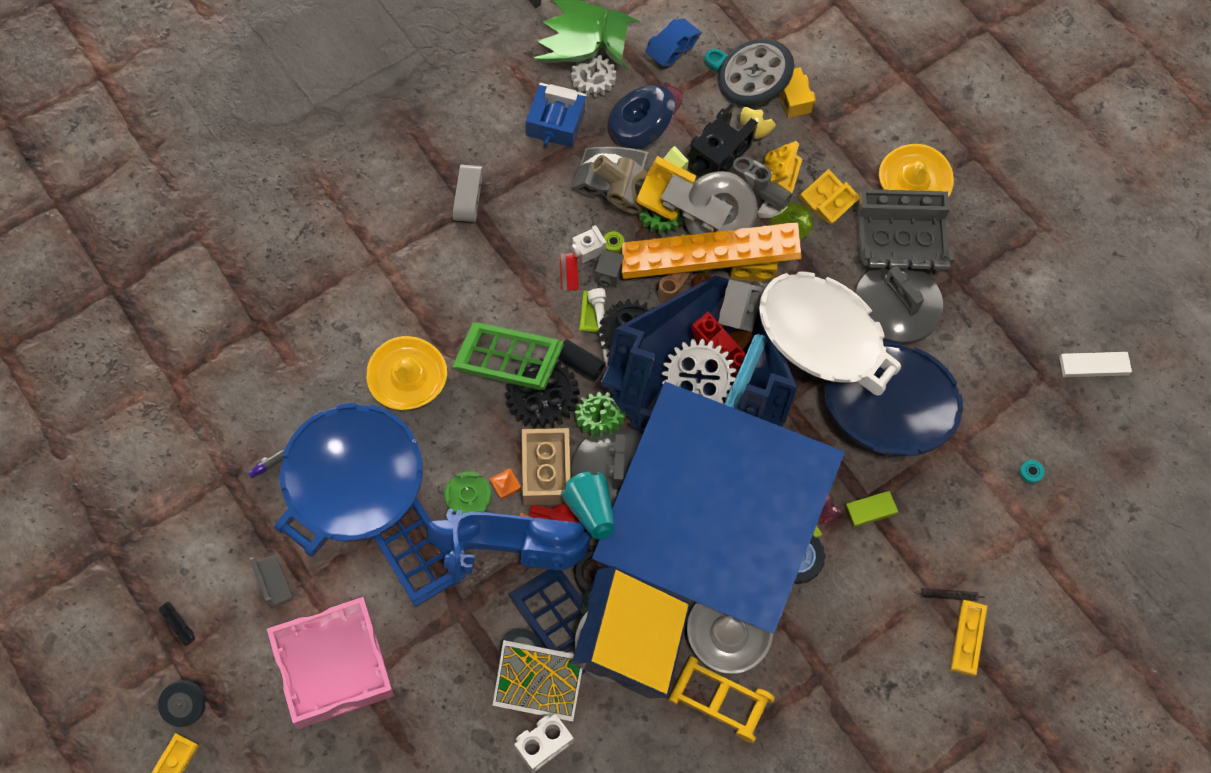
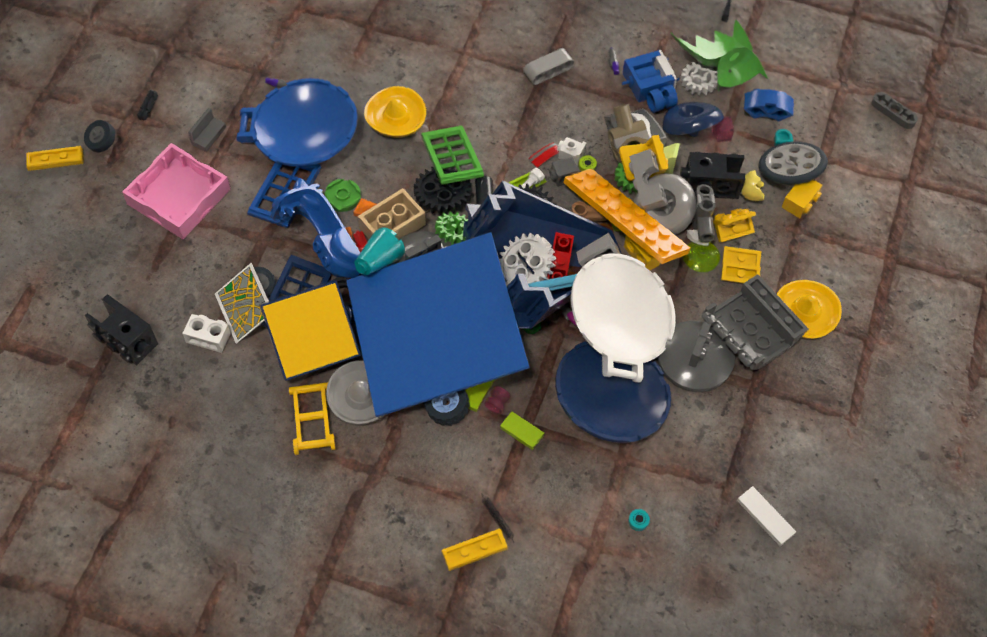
camera: 55 degrees right, 5 degrees down
none -> piece [608,48,619,75]
none -> blue wheel [646,85,678,113]

